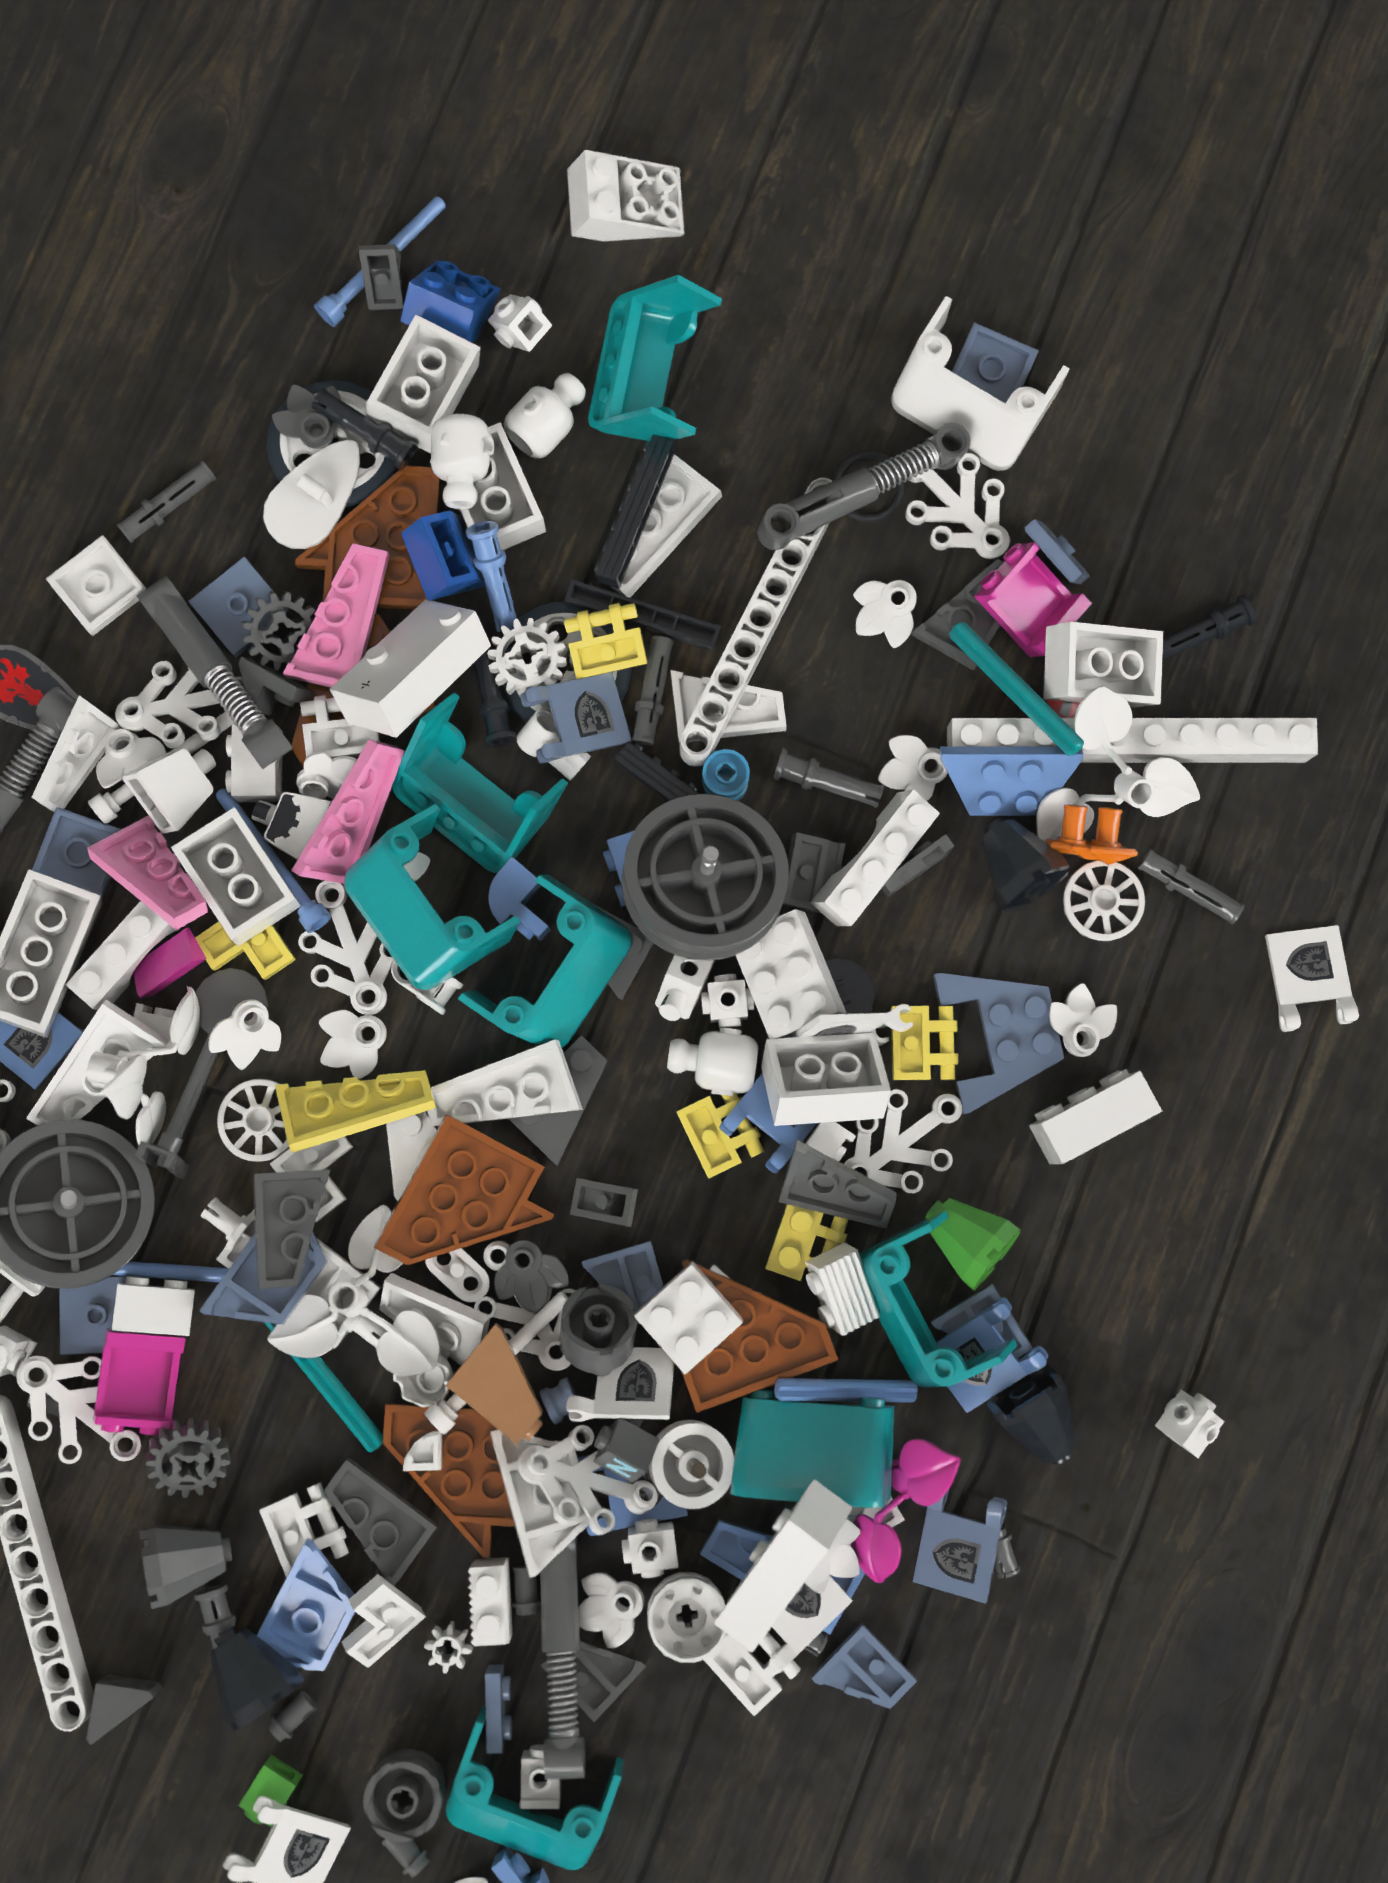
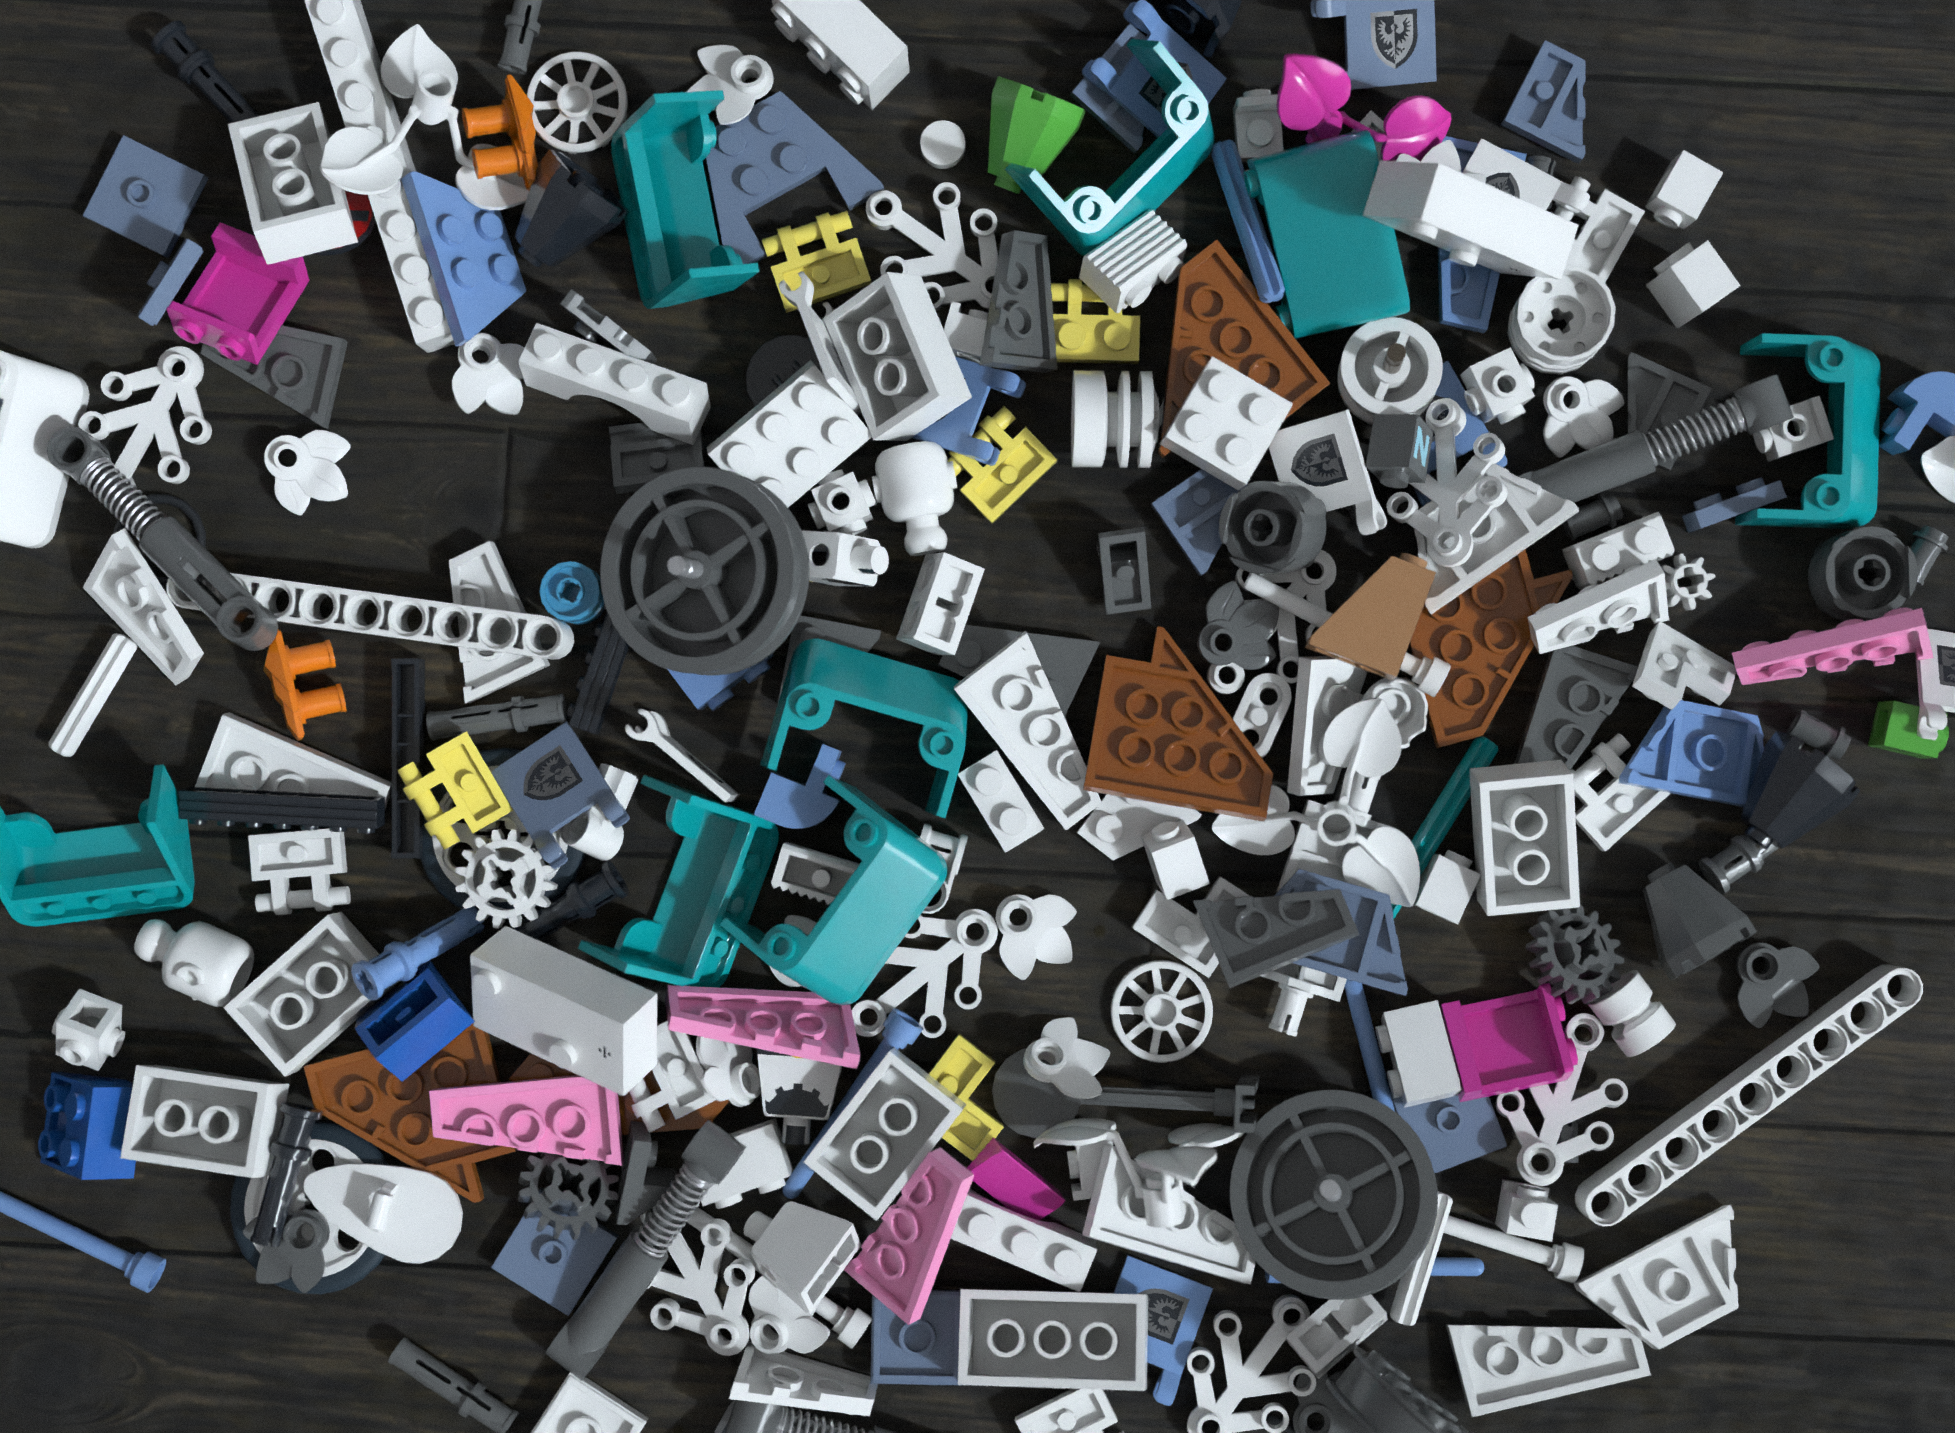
camera: 105 degrees left, 5 degrees up
dark grey slope [86,1674,163,1745] -> none
light yellow wing [275,1070,436,1153] -> none
dark grey slope [359,244,404,310] -> none
white tile [403,1430,443,1471] -> none
white piece [430,414,494,509] -> none
sand blue wheel [539,1377,577,1425] -> none
dark grey pin [773,748,884,808] -> none
teal axle [949,622,1084,756] -> none
none -> white axle [48,633,137,757]
none -> sand blue plate [83,135,209,258]
none -> white wing [83,528,204,685]
none -> white plate [248,828,351,915]
none -> orange connector [263,630,347,741]
none -> teal windscreen [611,90,759,309]
none -> white flag [625,709,740,802]
none -> white brick [771,842,859,905]
none -> white brick [896,552,985,655]
none -> white tile [920,120,966,169]
none -> white brick [958,750,1045,853]
none -> white wheel [1071,370,1159,468]
none -> white brick [1141,820,1210,900]
none -> white bracket [1233,89,1283,162]
none -> white brick [1413,850,1481,924]
none -> white brick [1469,760,1580,916]
none -> white wing [1528,559,1669,654]
none -> white wheel [1588,970,1676,1057]
none -> white brick [1645,150,1723,229]
none -> white brick [1646,240,1741,329]
none -> bright pink wing [1732,608,1934,685]
none -> dark grey plate [1736,942,1820,1028]

